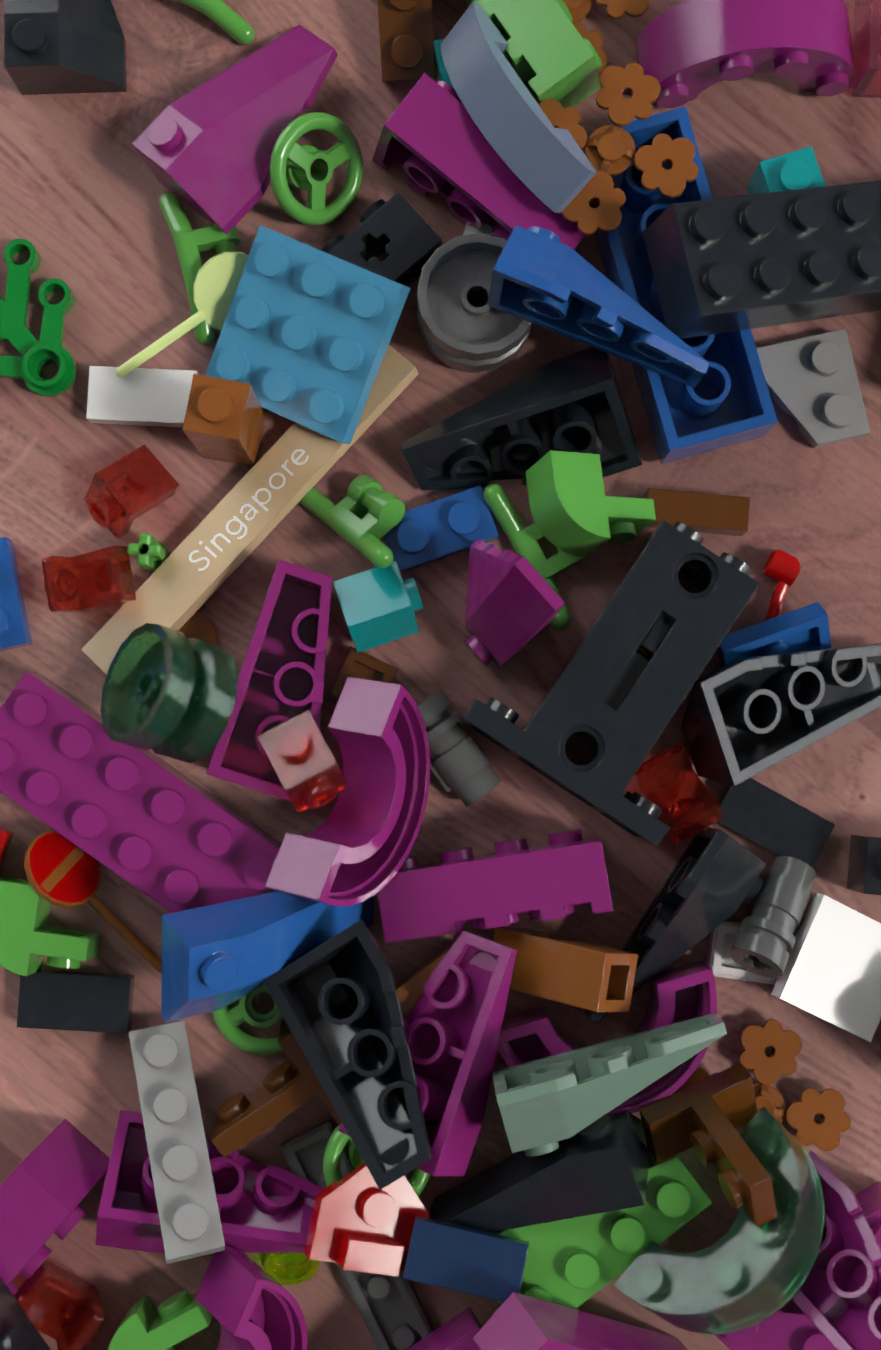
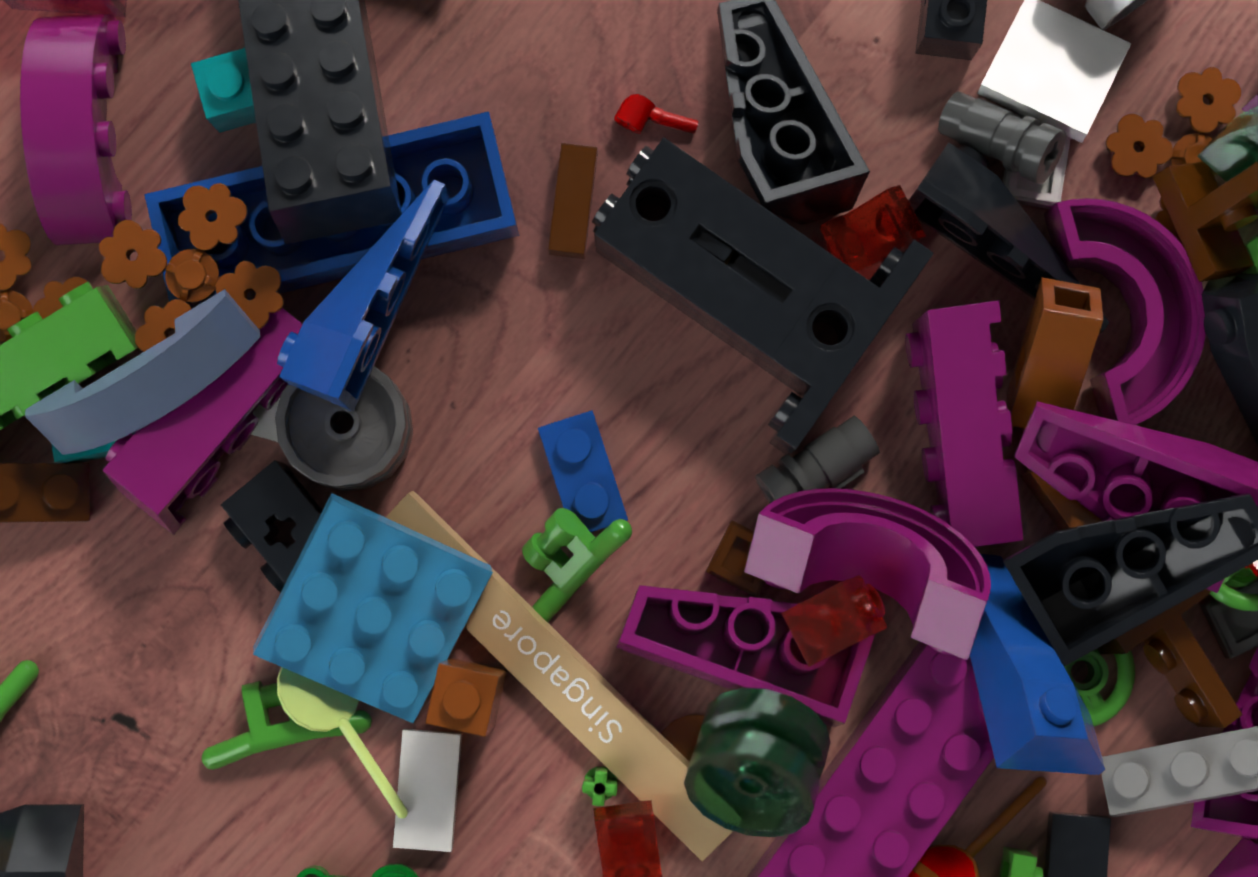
camera: 90 degrees left, 0 degrees up
clear red bracket [85,444,179,539] -> none
magenta wedge [132,25,338,235] -> none
bright green piece [270,112,363,225] -> none
teal brick [333,561,424,653] -> none
black wedge [401,347,642,491] -> none
magenta wedge [464,538,565,669] -> none
bright green piece [483,484,591,630] -> none
sand green wedge [492,1013,727,1157] -> none
bright green brick [526,450,656,557] -> none
black tile [709,778,835,867] -> none
blue plate [717,602,832,668] -> none
light grey wing [756,329,871,448] -> none

